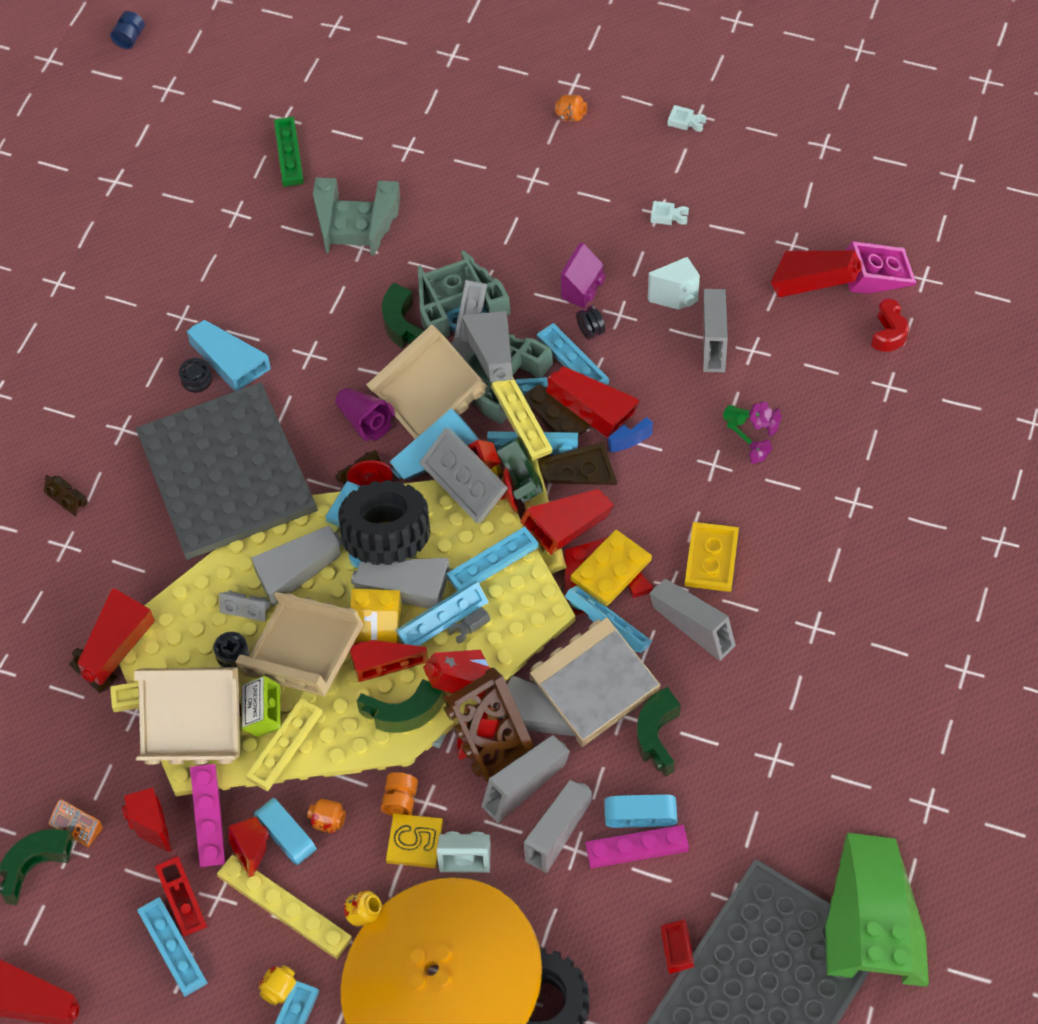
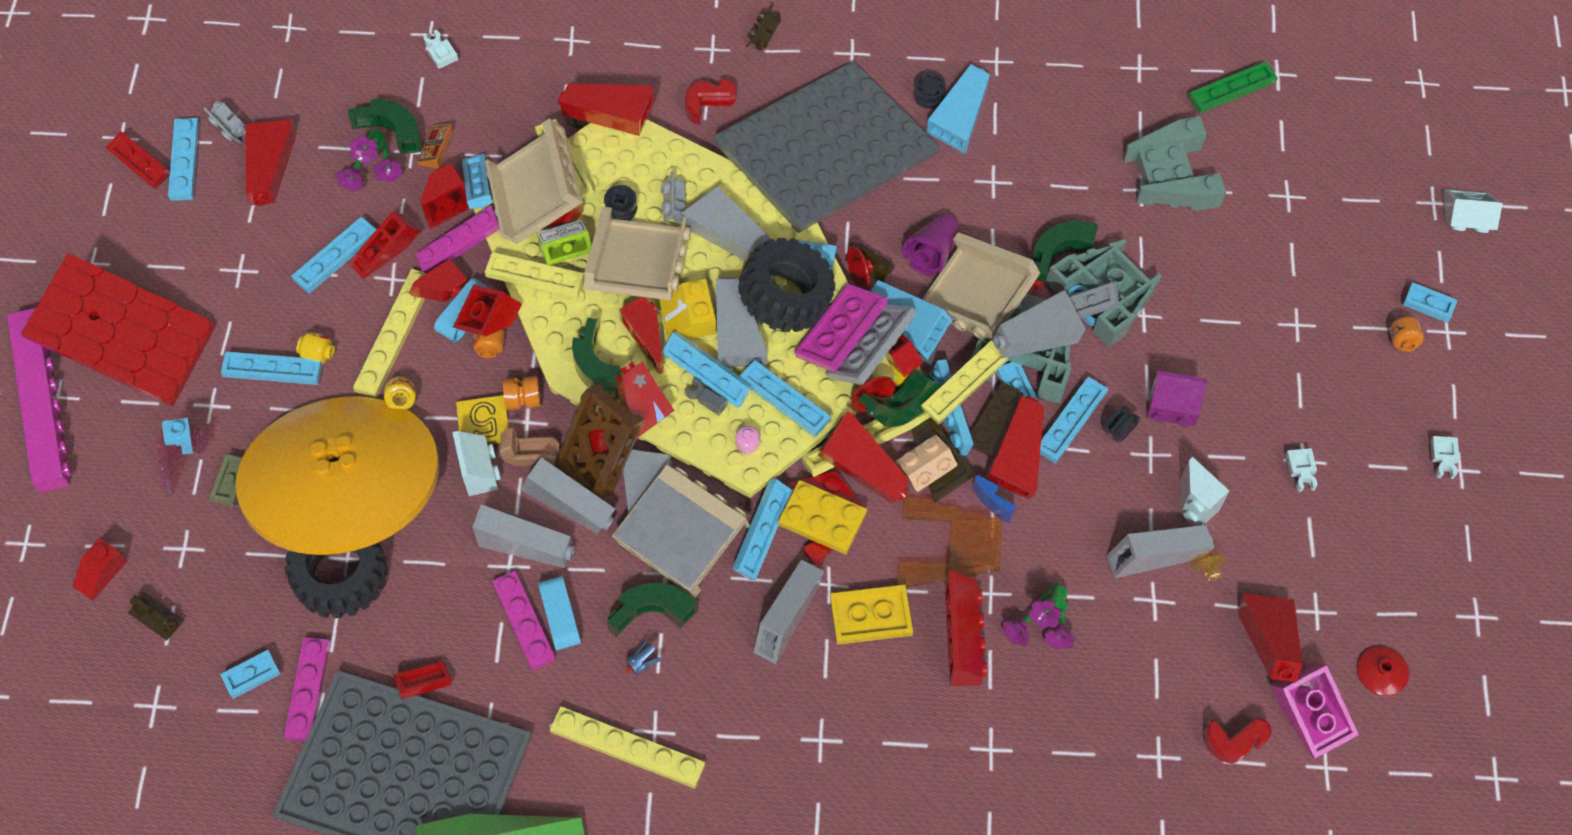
camera: 70 degrees right, 5 degrees up
none -> magenta plant [336,129,403,191]
none -> red slope [453,285,522,337]
none -> medium azure plate [462,153,493,209]
none -> nougat animal [499,427,560,466]
none -> light yellow plate [550,706,705,789]
none -> flat silver piece [625,639,663,676]
none -> red animal [685,79,736,125]
none -> bright pink piece [735,426,760,454]
none -> dark pink tile [794,283,888,373]
none -> light nougat bracket [895,435,957,492]
none -> clear orange wing [897,493,1002,588]
none -> red slope [945,571,987,686]
none -> clear yellow tile [1191,553,1226,581]
none -> red dish [1357,646,1409,696]
none -> medium azure plate [1403,282,1457,323]
none -> light aqua slope [1443,189,1503,233]

